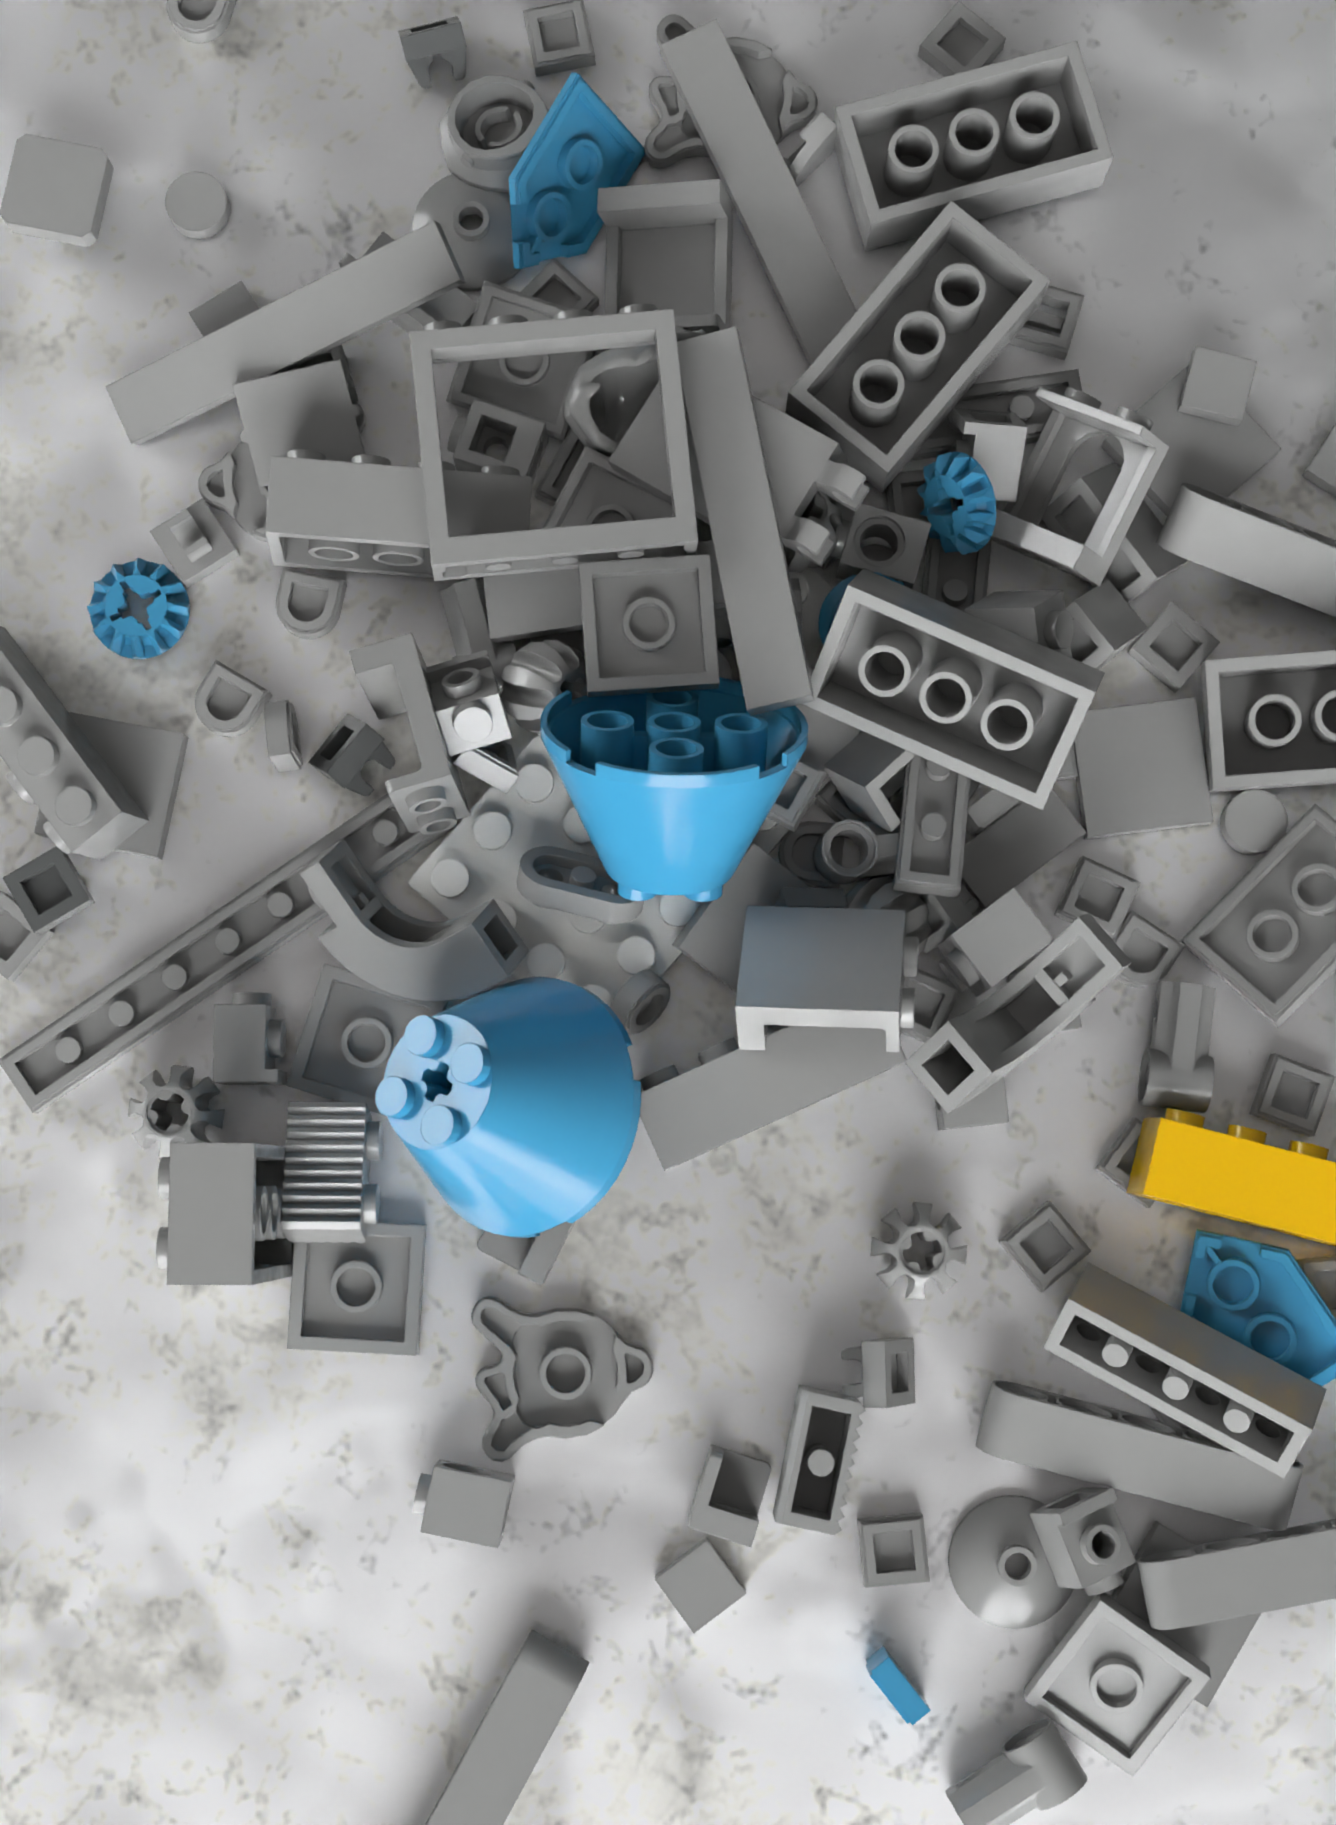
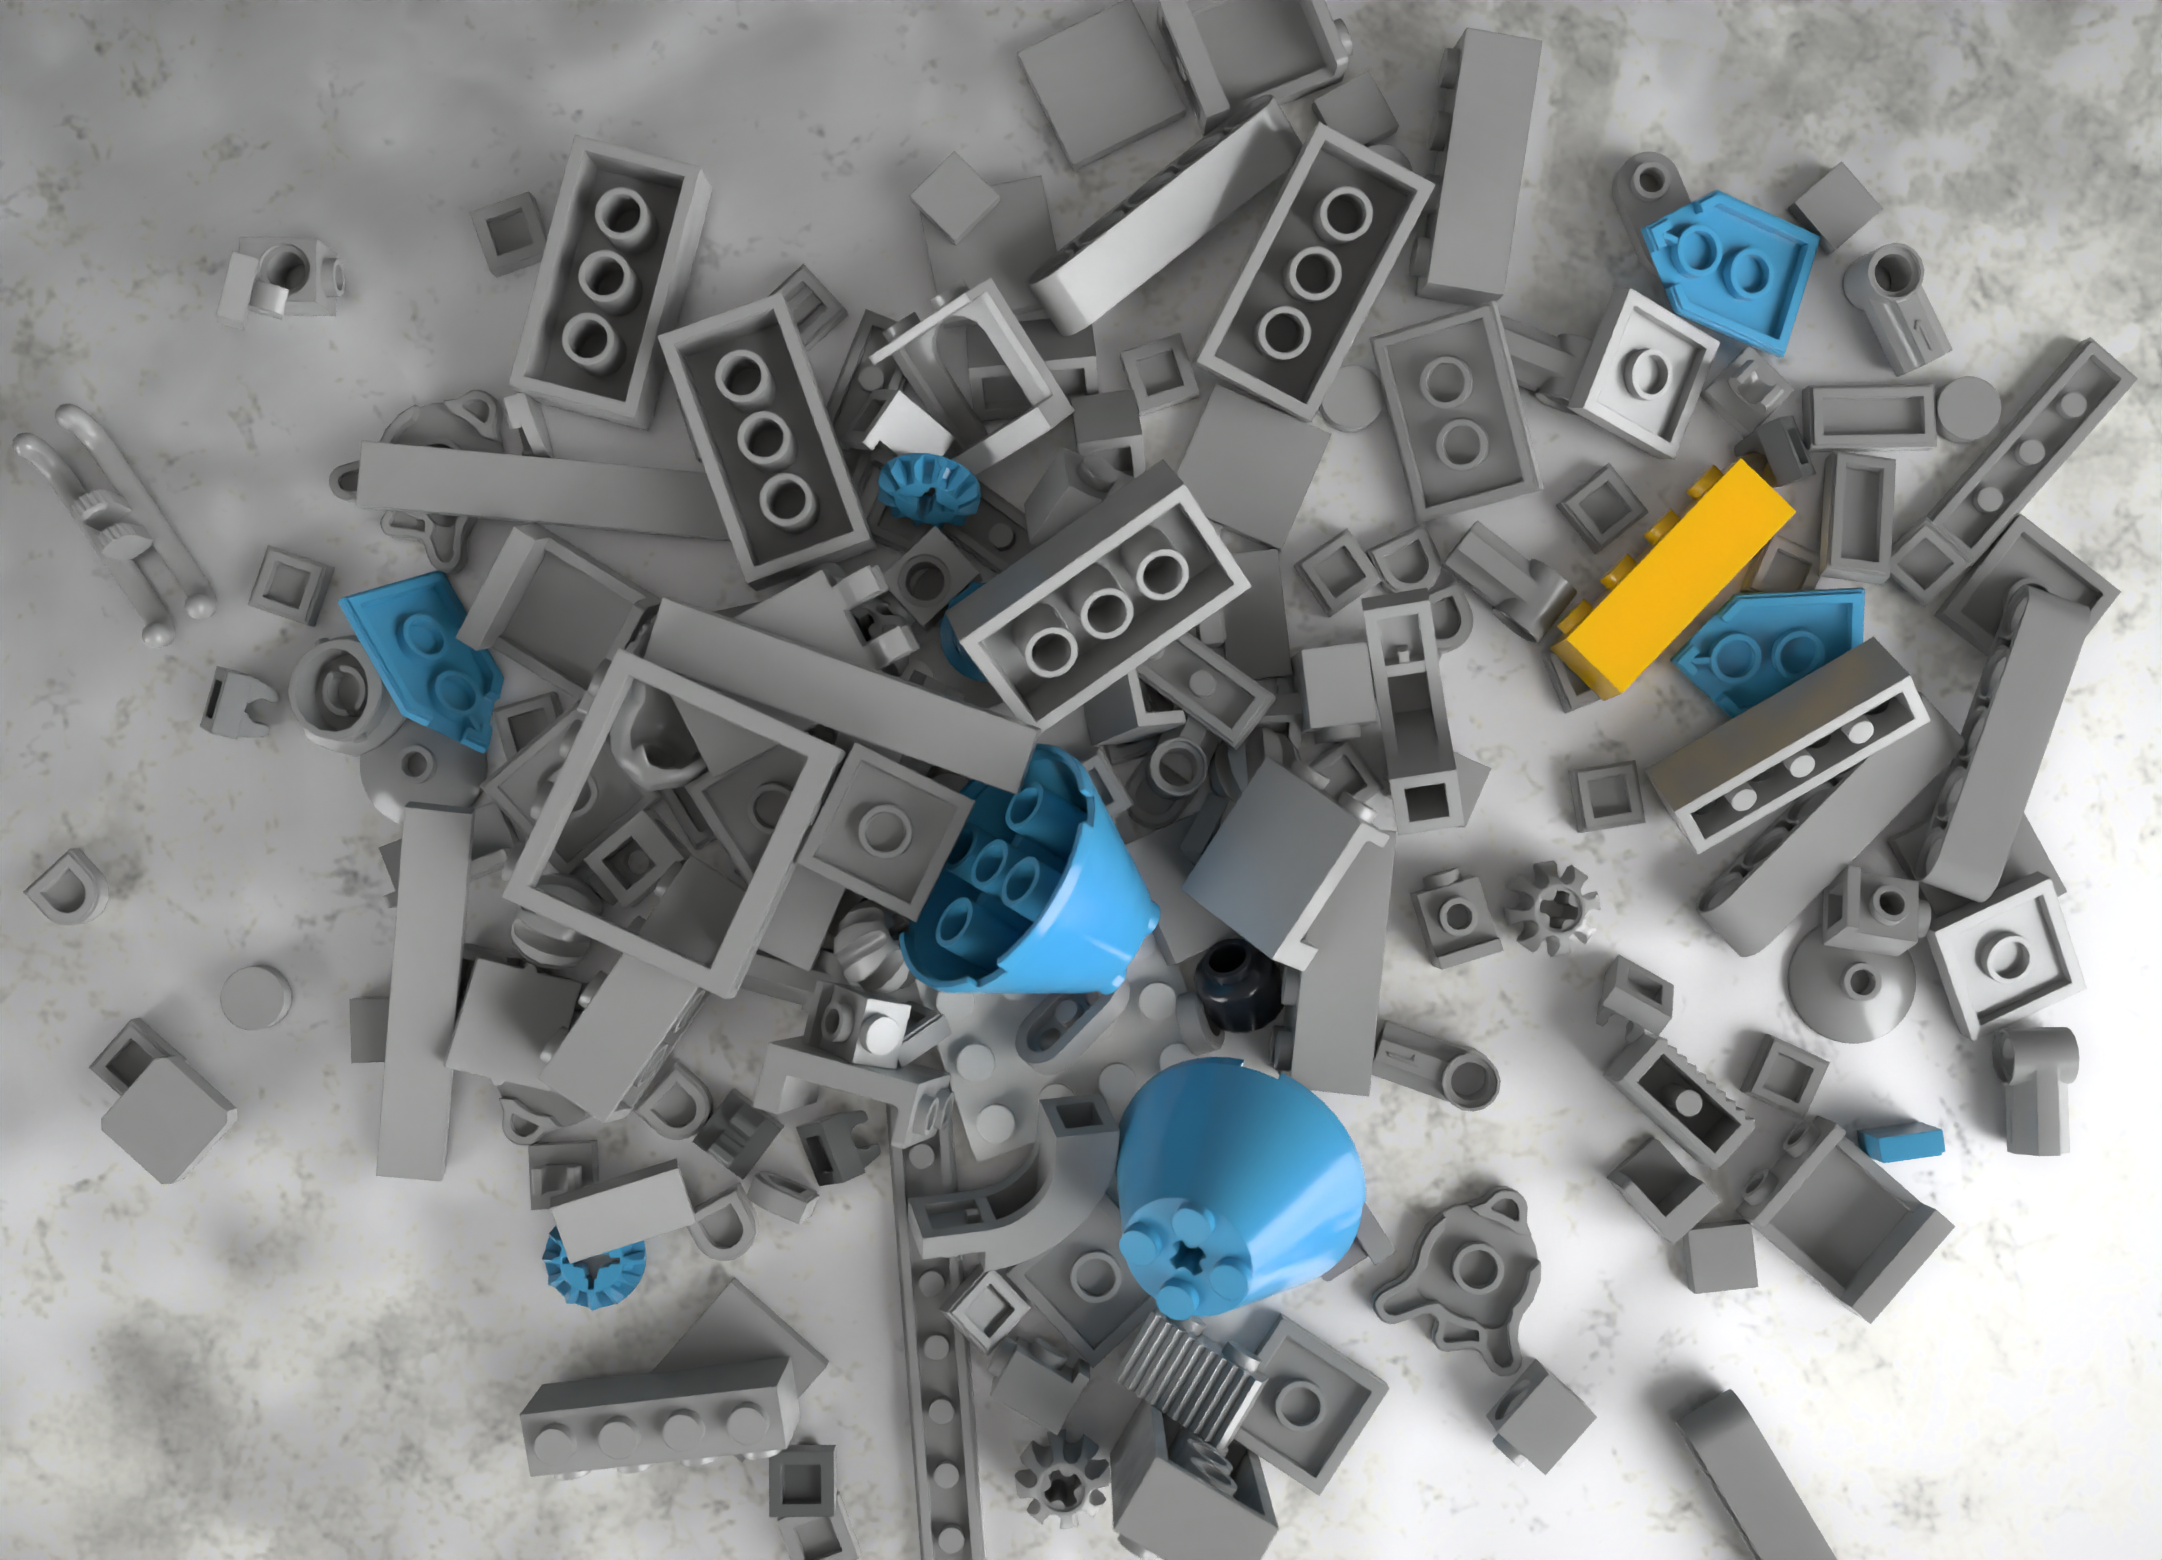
camera: 60 degrees left, 5 degrees up
none -> light grey tile [88,1018,187,1096]
none -> light grey piece [511,873,603,970]
none -> light grey tile [550,1158,696,1264]
none -> dark grey tile [692,1088,784,1180]
none -> light grey tile [939,1263,1030,1356]
none -> black head [1194,938,1284,1034]
none -> light grey piece [1371,1020,1501,1112]
none -> light grey brick [1410,867,1504,970]
none -> light grey tile [1428,579,1473,654]
none -> light grey panel [1735,1115,1956,1324]

